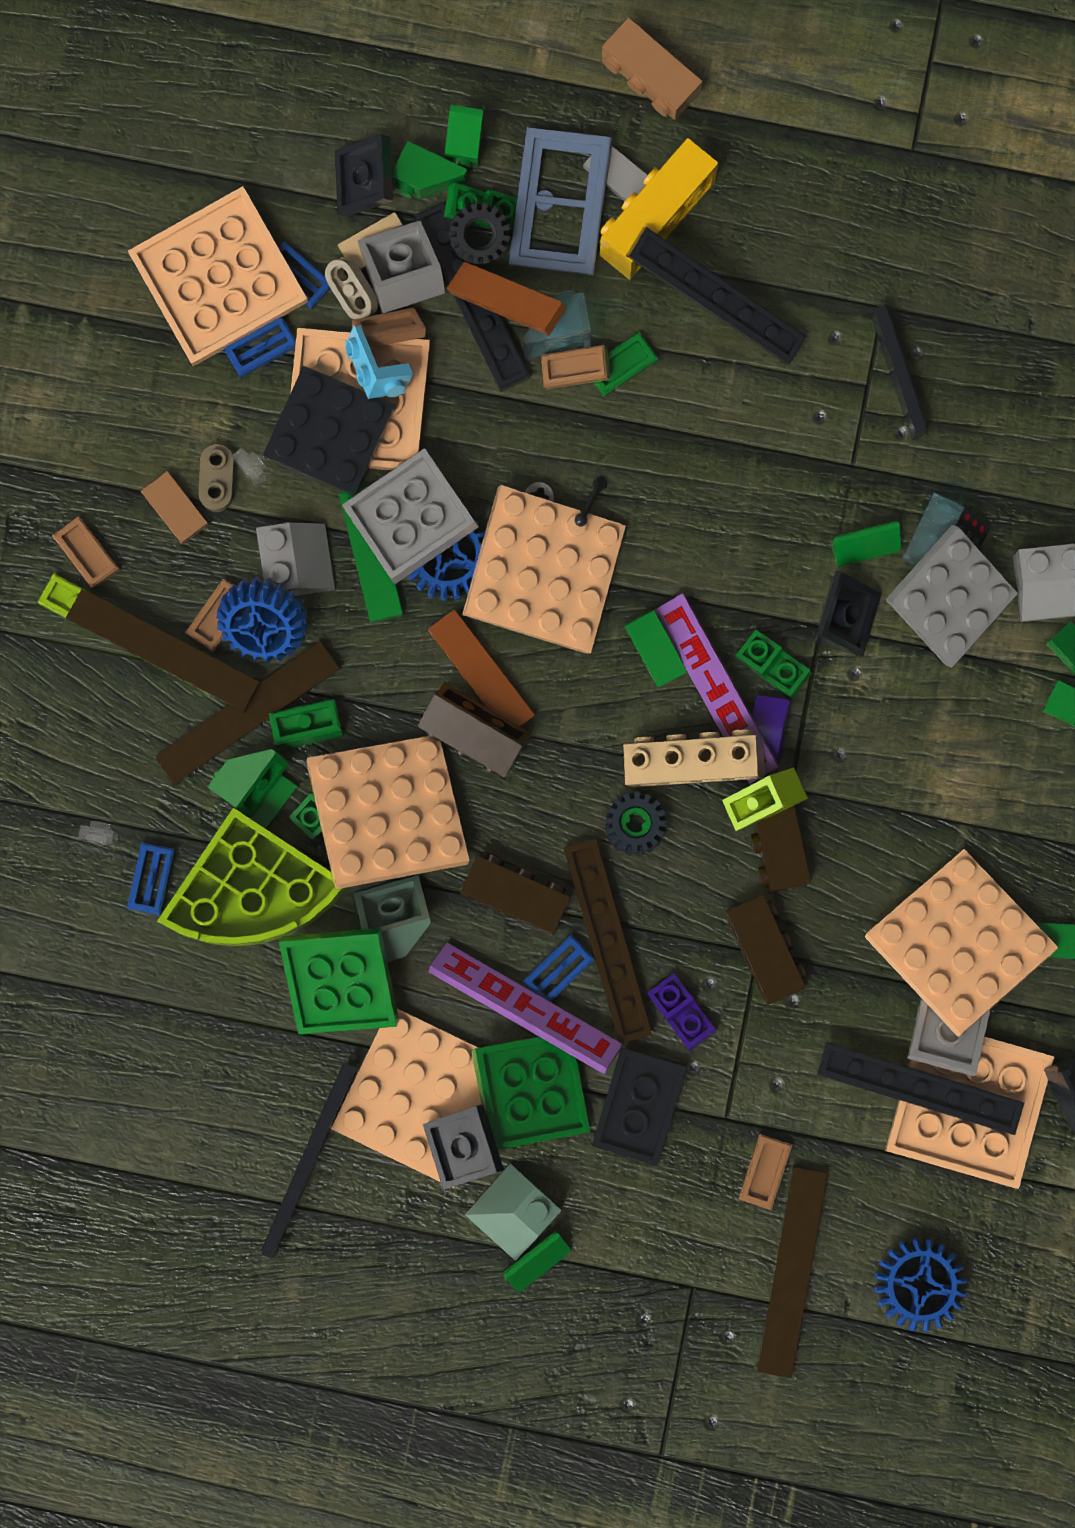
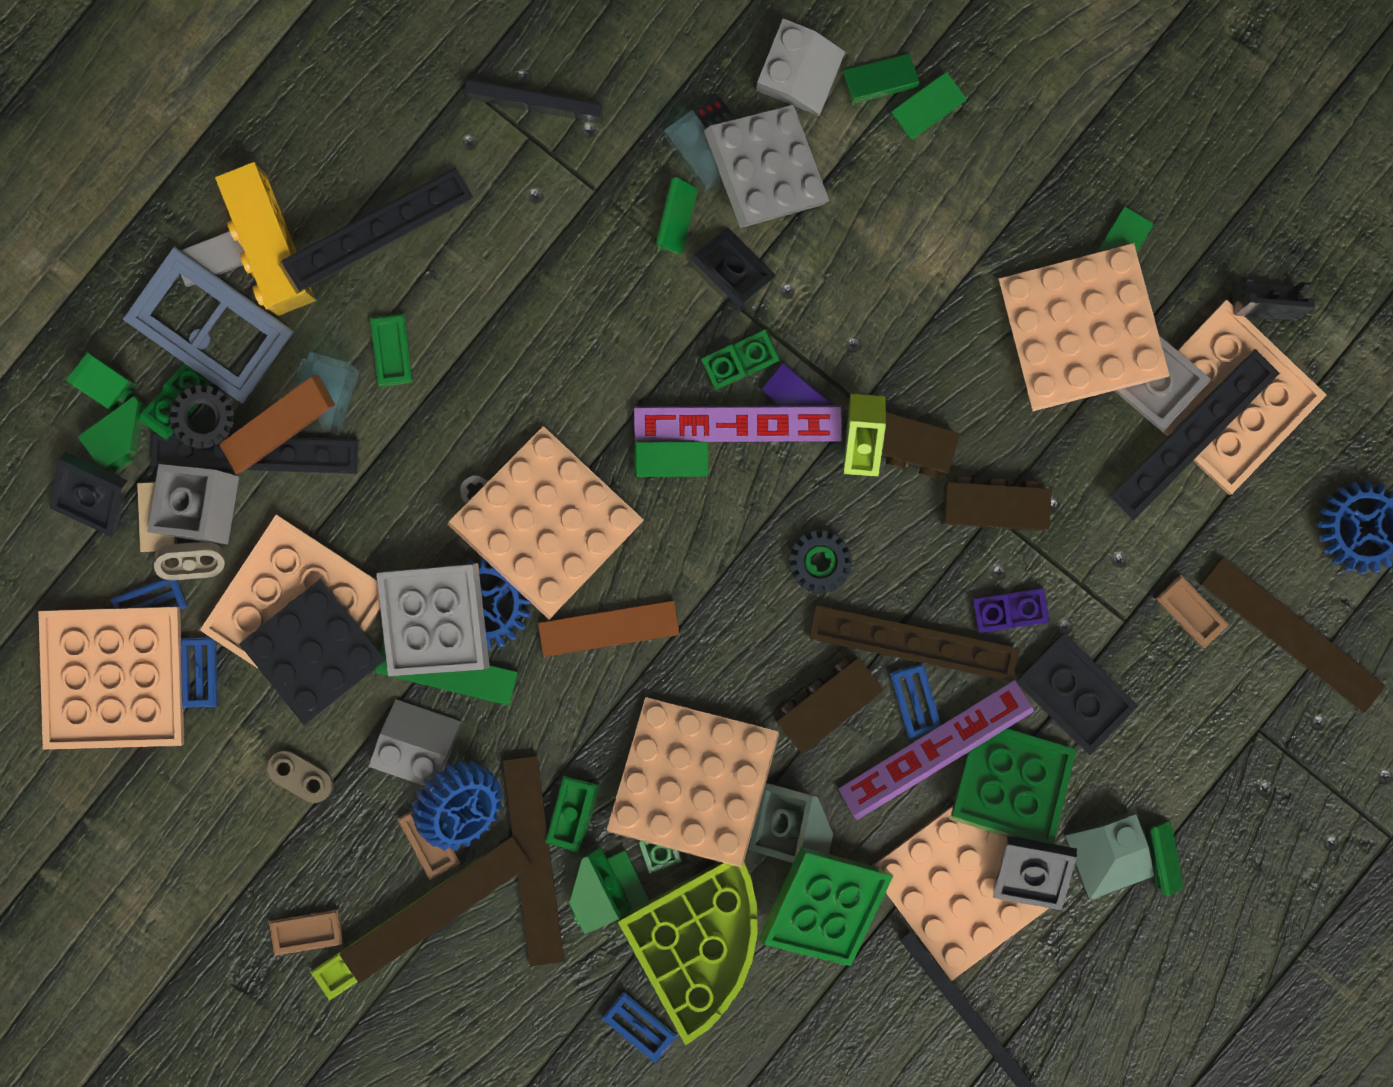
camera: 65 degrees left, 5 degrees up
clear plate [78,821,118,847] -> none
medium nougat tile [141,471,208,545] -> none
clear plate [232,448,266,487] -> none
medium azure bracket [345,325,413,399] -> none
medium nougat tile [352,308,426,348] -> none
dark brown brick [418,683,531,778] -> none
medium nougat tile [541,345,610,389] -> none
black hinge [574,477,607,527] -> none
medium nougat brick [601,17,703,120] -> none
tan brick [623,730,765,787] -> none

